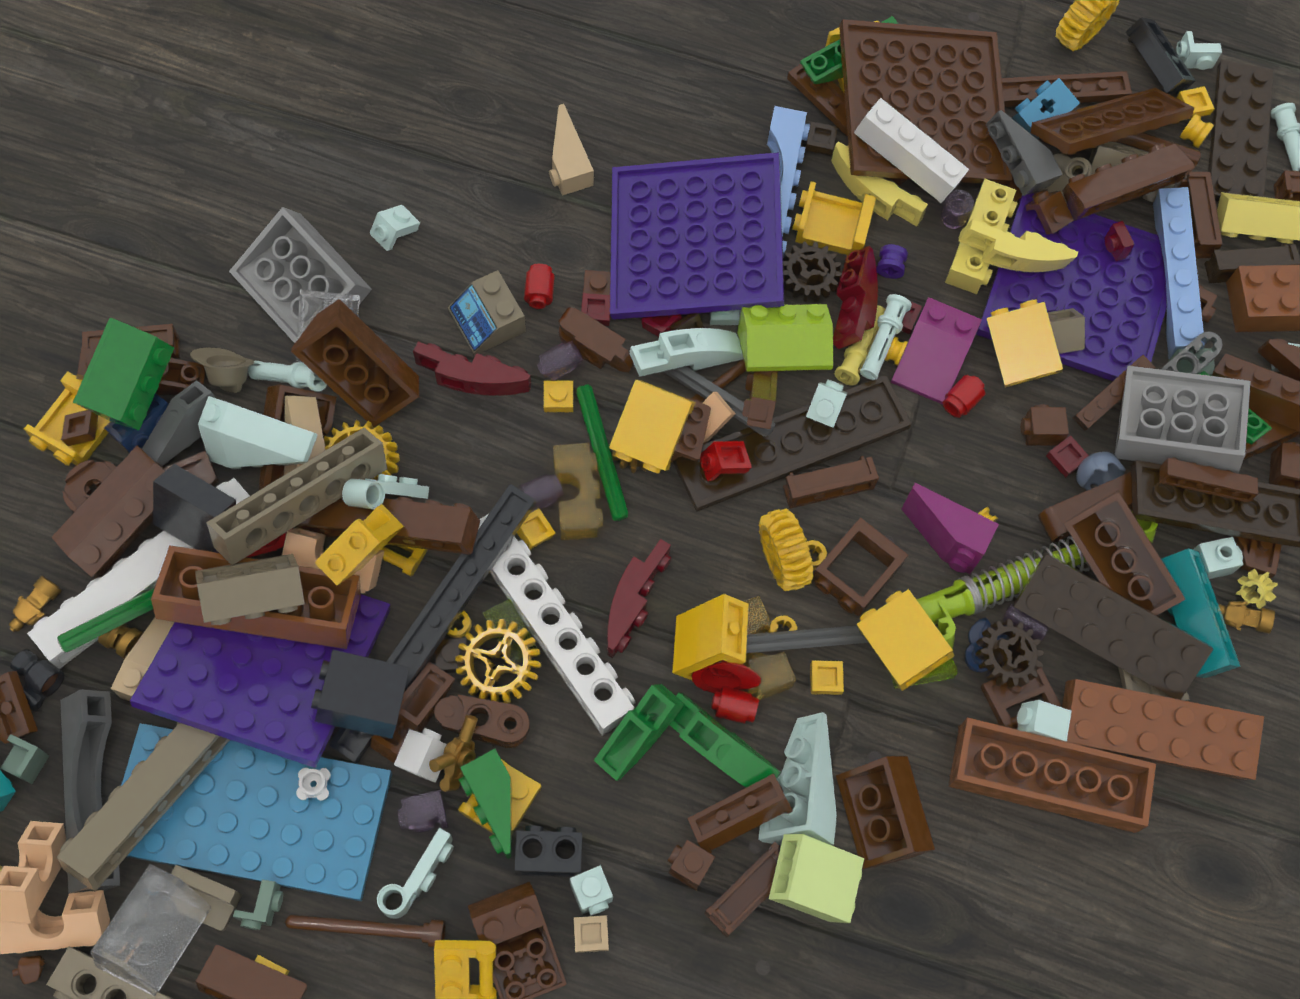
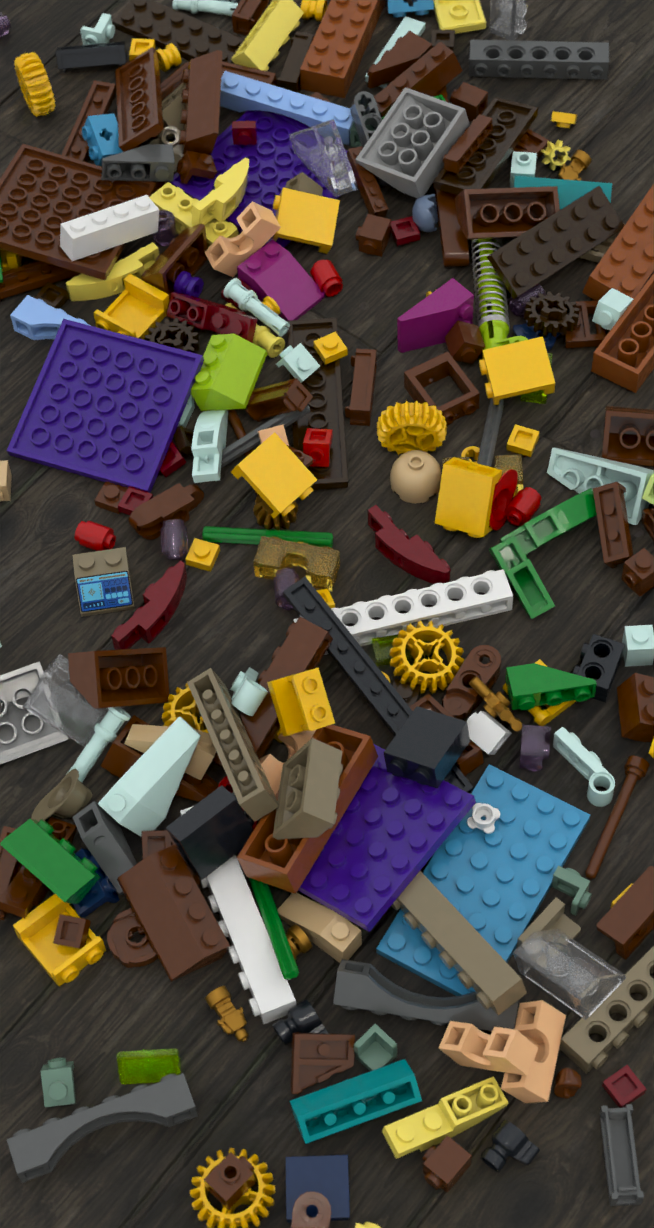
camera: 60 degrees left, 10 degrees down
none -> reddish brown slope [141,224,208,300]
none -> light nougat arch [205,201,281,277]
none -> clear wedge [289,119,358,197]
none -> yellow plate [313,331,348,365]
none -> tan cylinder [390,450,442,504]
none -> reddish brown brick [445,320,485,364]

